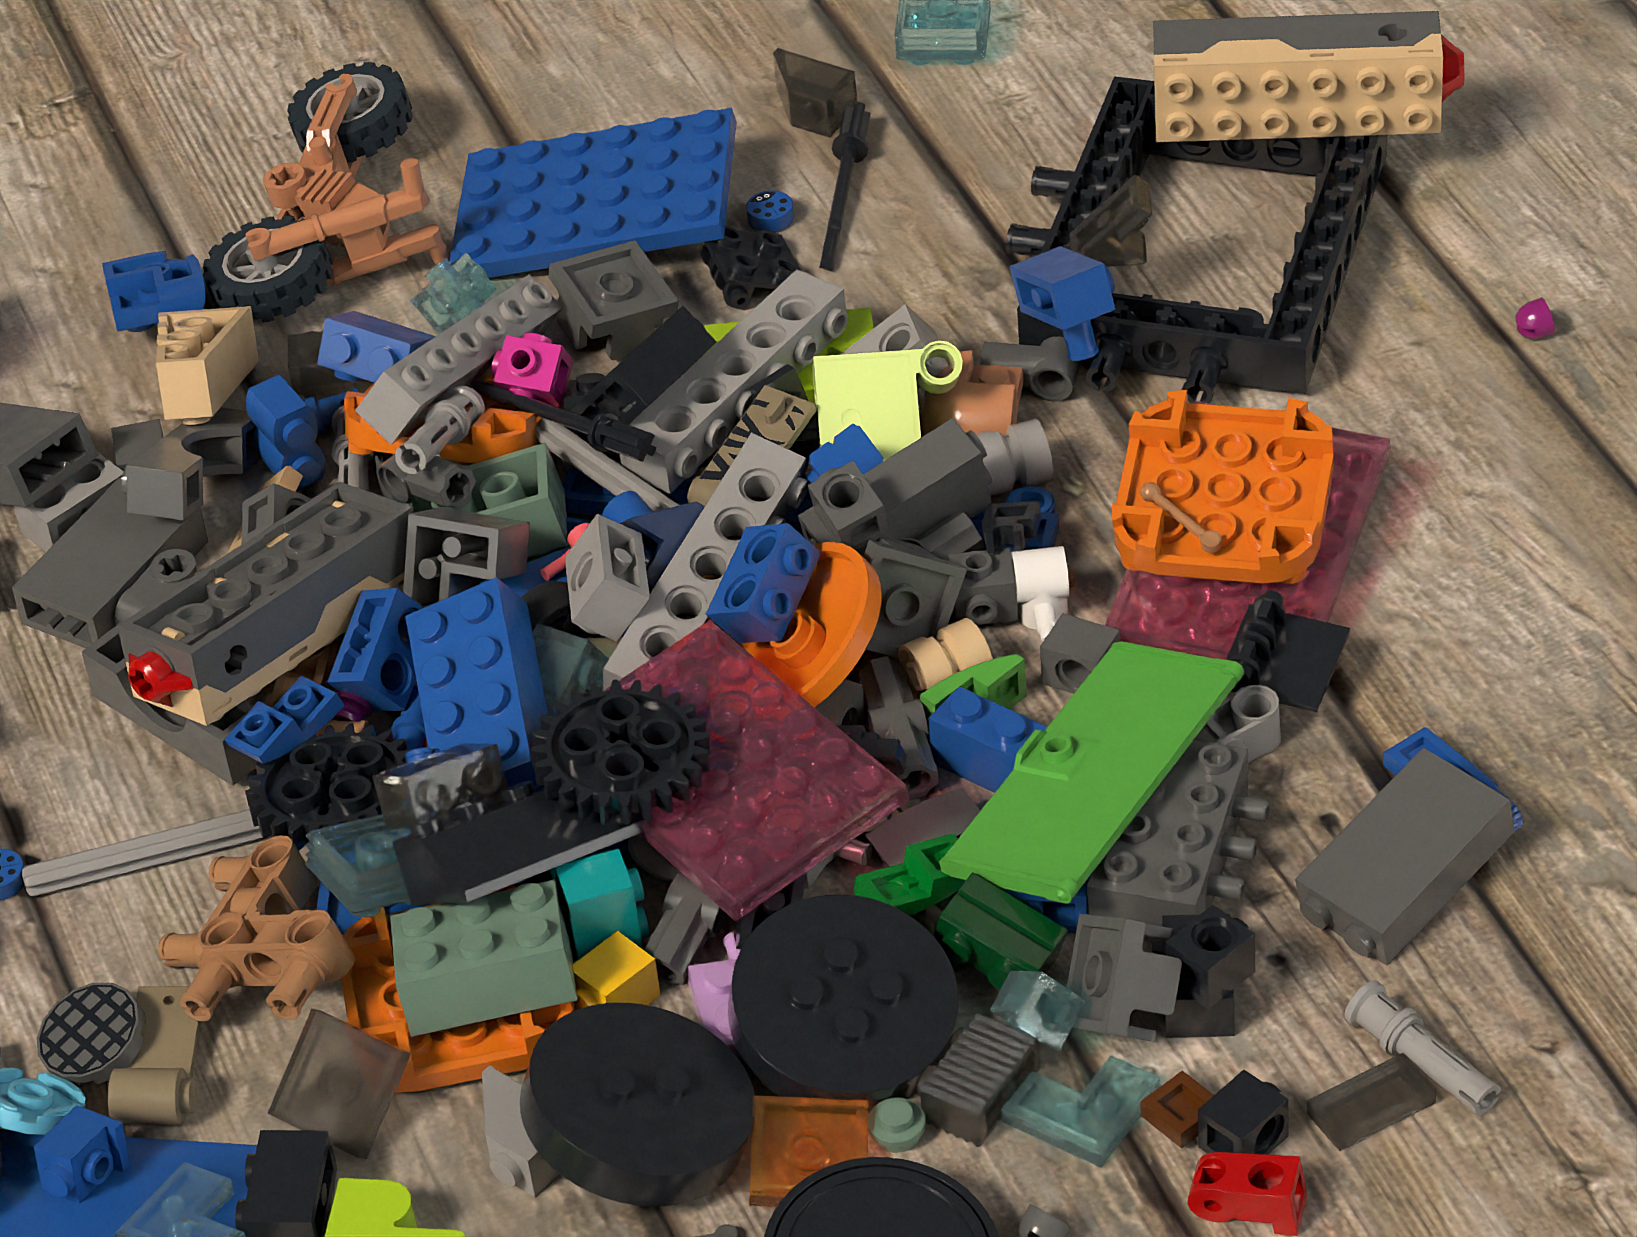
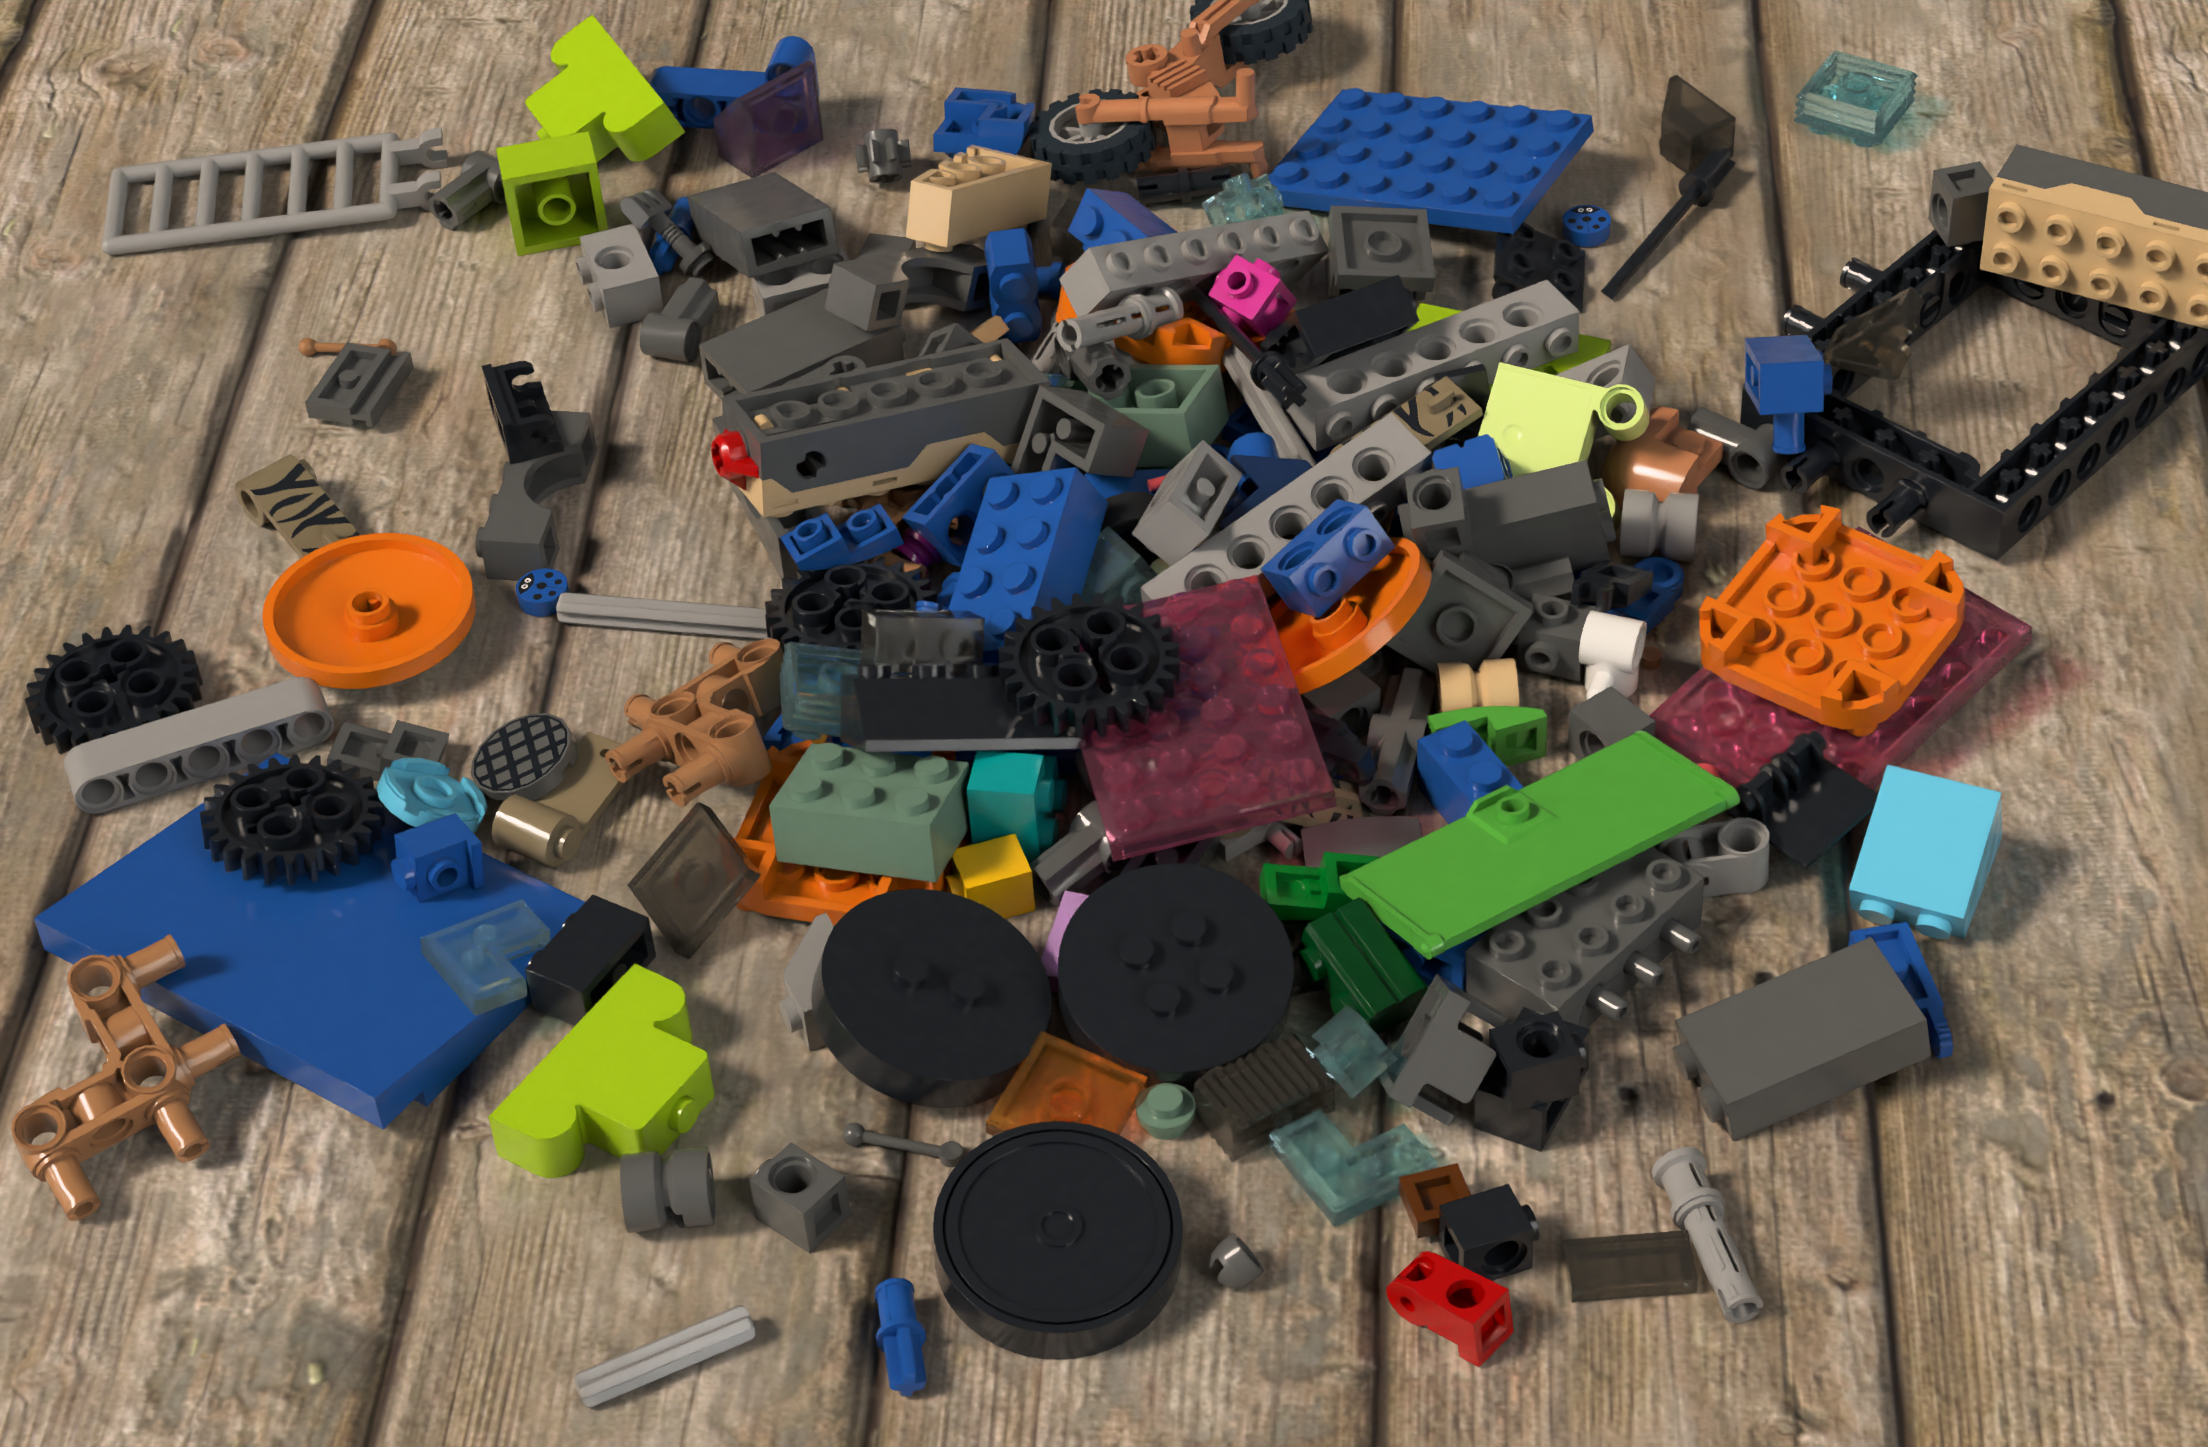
camera: 25 degrees right, 0 degrees up
medium nougat hinge [1140,482,1221,553] -> none
none -> dark grey gear [855,129,912,184]
none -> black pin [1136,164,1233,206]
none -> medium azure slope [1849,764,2002,939]
none -> dark grey brick [1928,161,1994,247]

